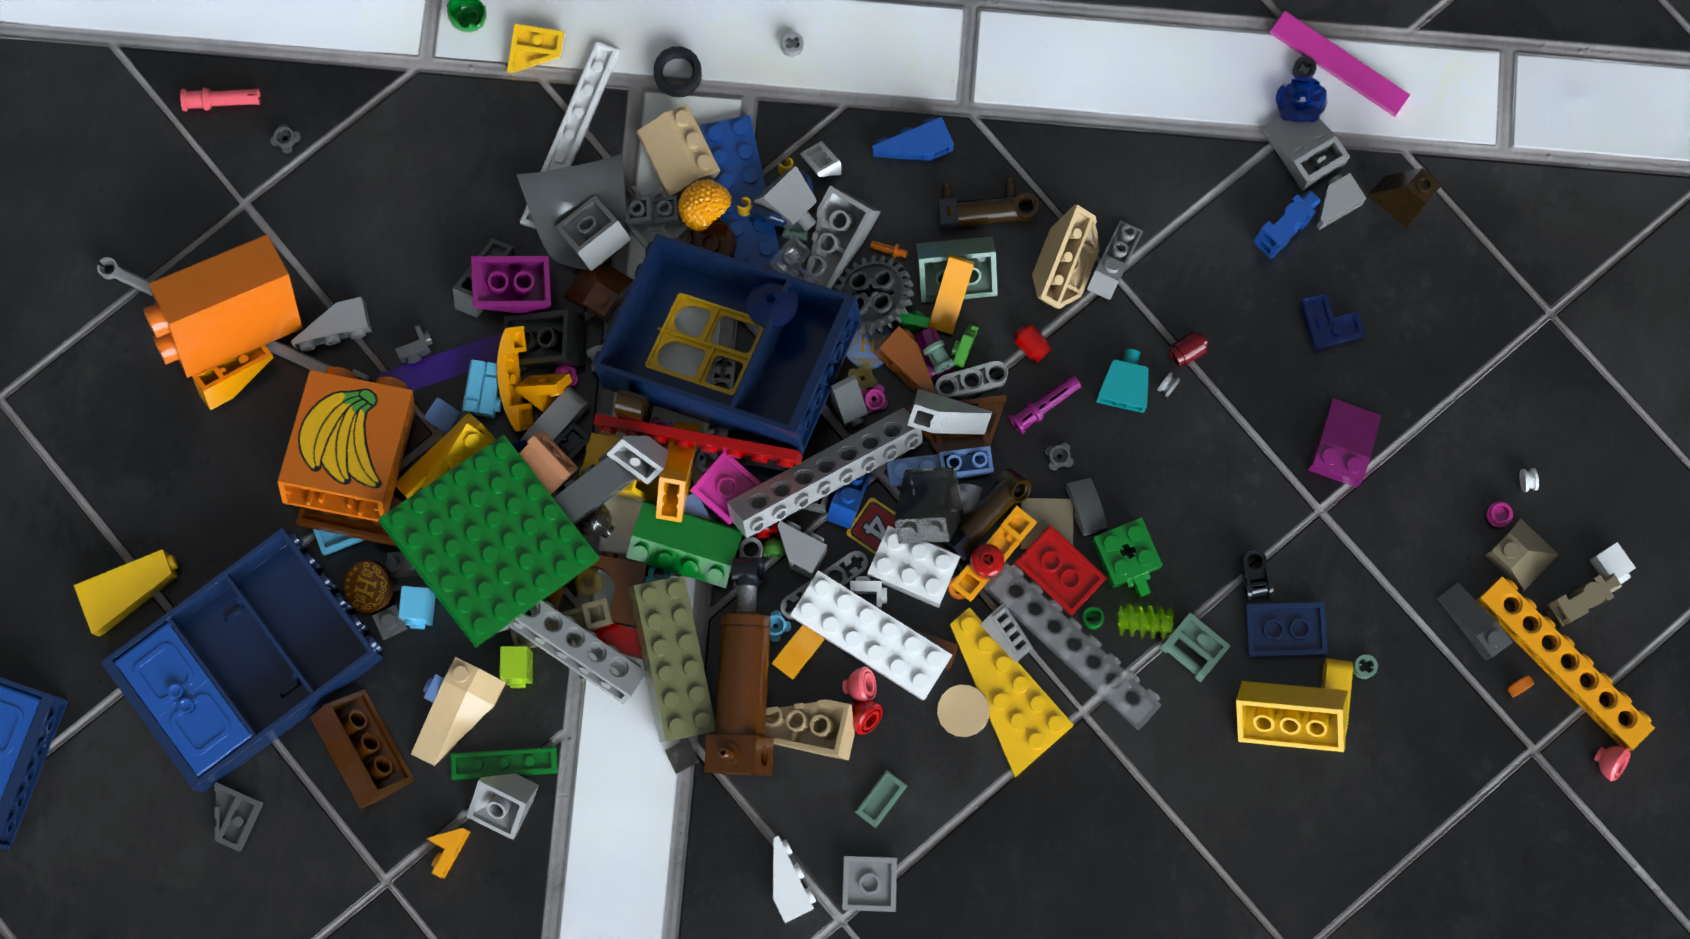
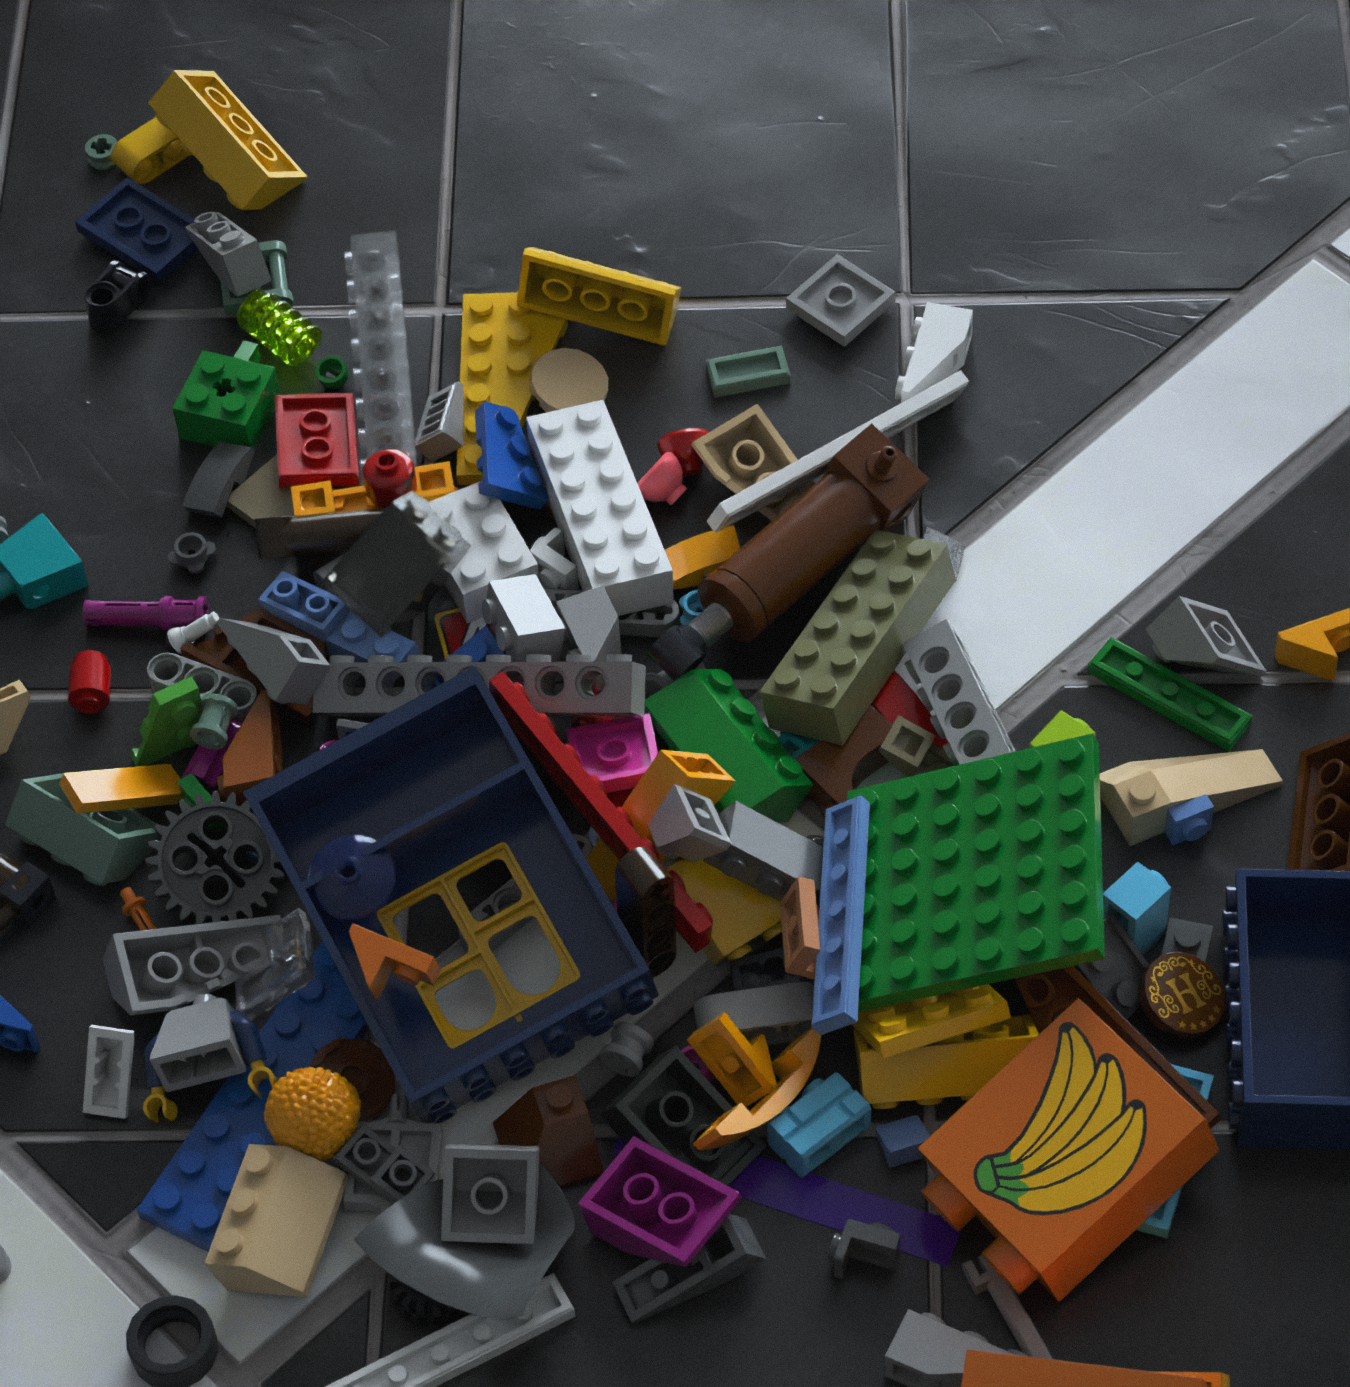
camera: 135 degrees left, 25 degrees down
none -> white piece [164,612,219,655]
none -> light grey slope [185,212,272,297]
none -> orange slope [349,924,441,1000]
none -> blue wing [475,401,549,510]
none -> slope [481,574,565,690]
none -> yellow slope [516,247,681,346]
none -> white tile [707,370,969,532]
none -> medium blue tile [811,795,870,1035]

